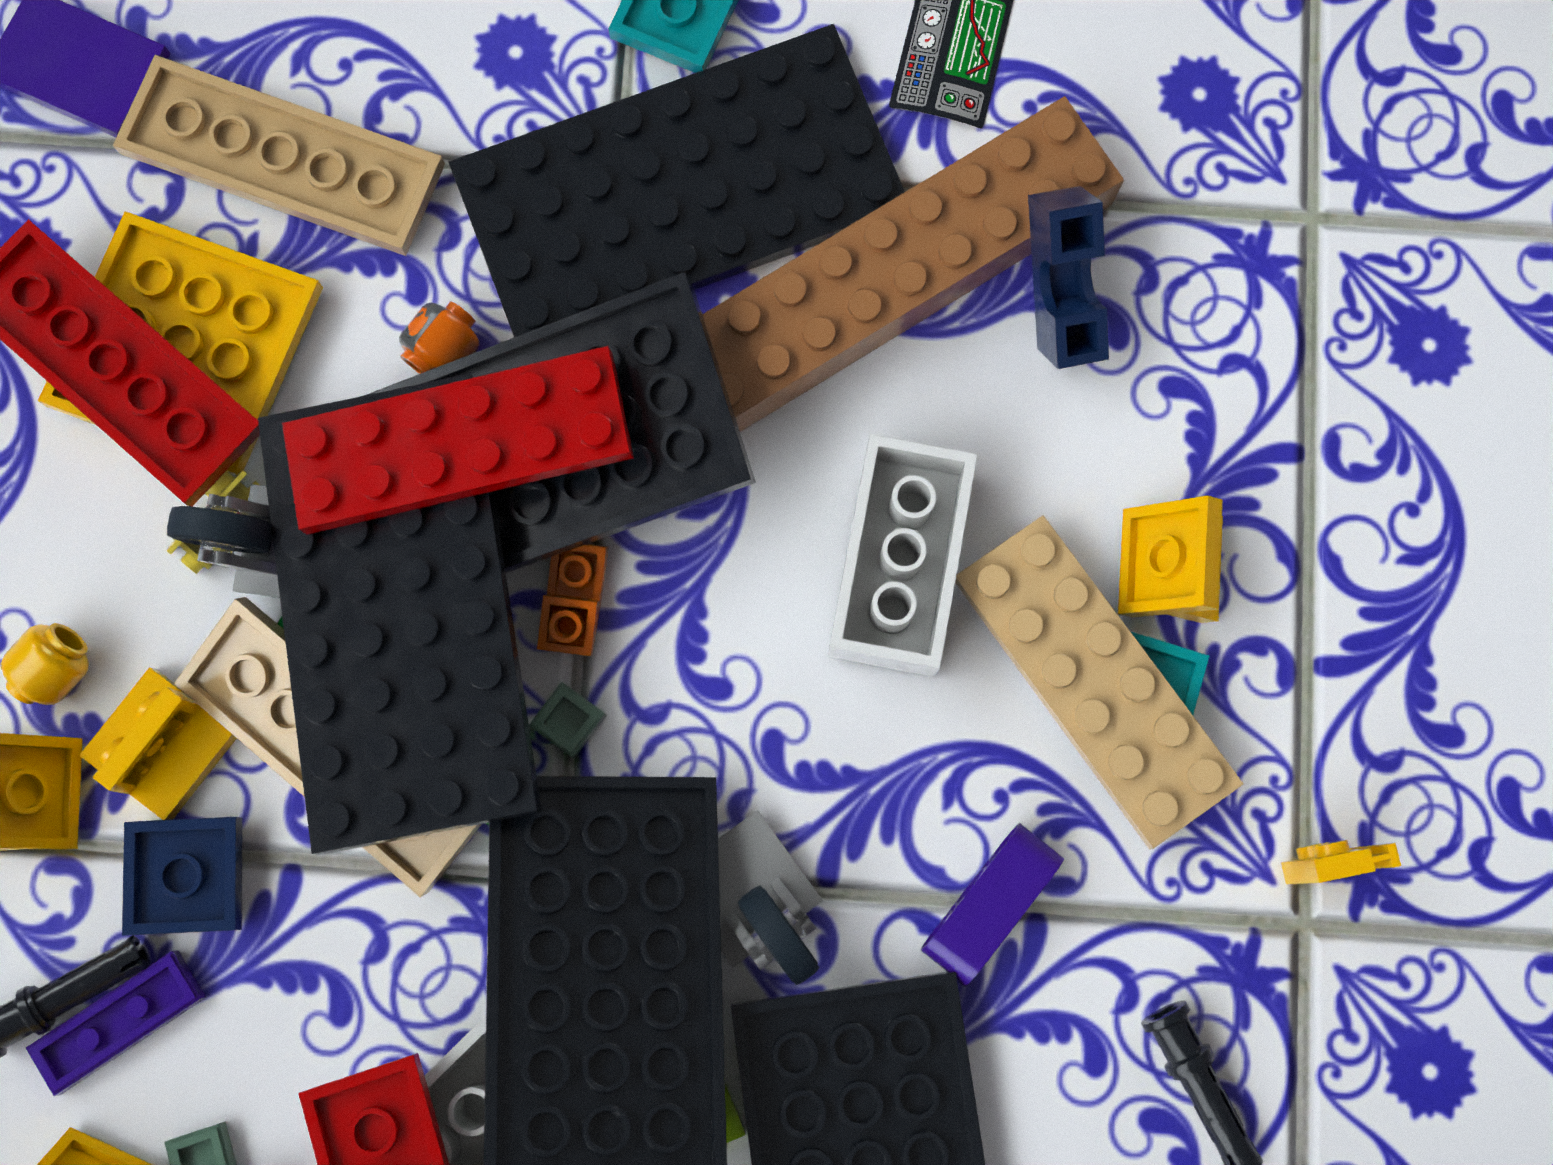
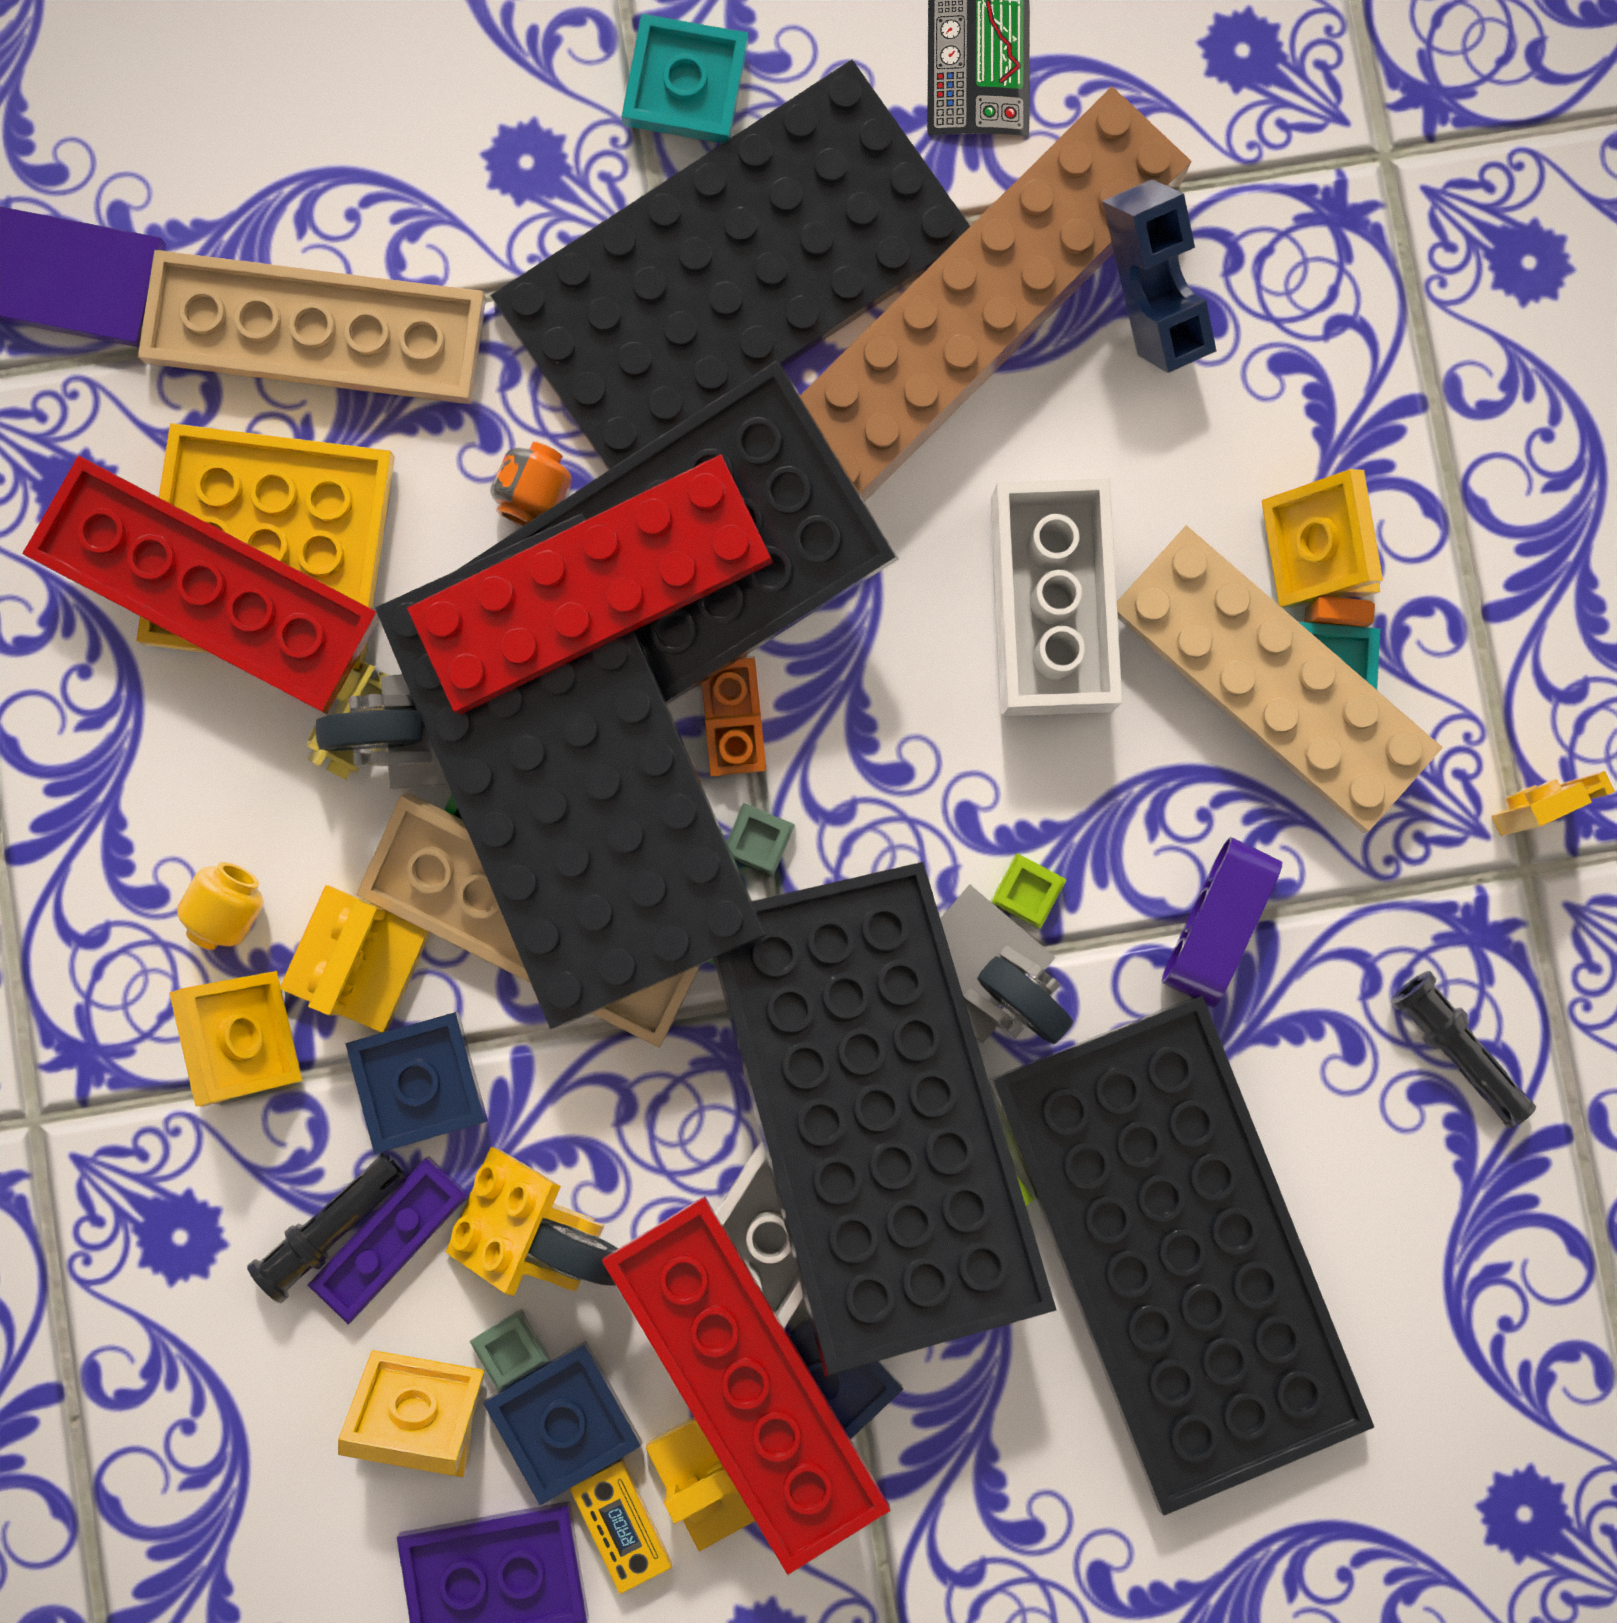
camera: 20 degrees left, 5 degrees up
none -> yellow plate [445,1146,618,1296]
none -> lime tile [990,853,1067,929]
none -> orange tile [1304,596,1375,627]

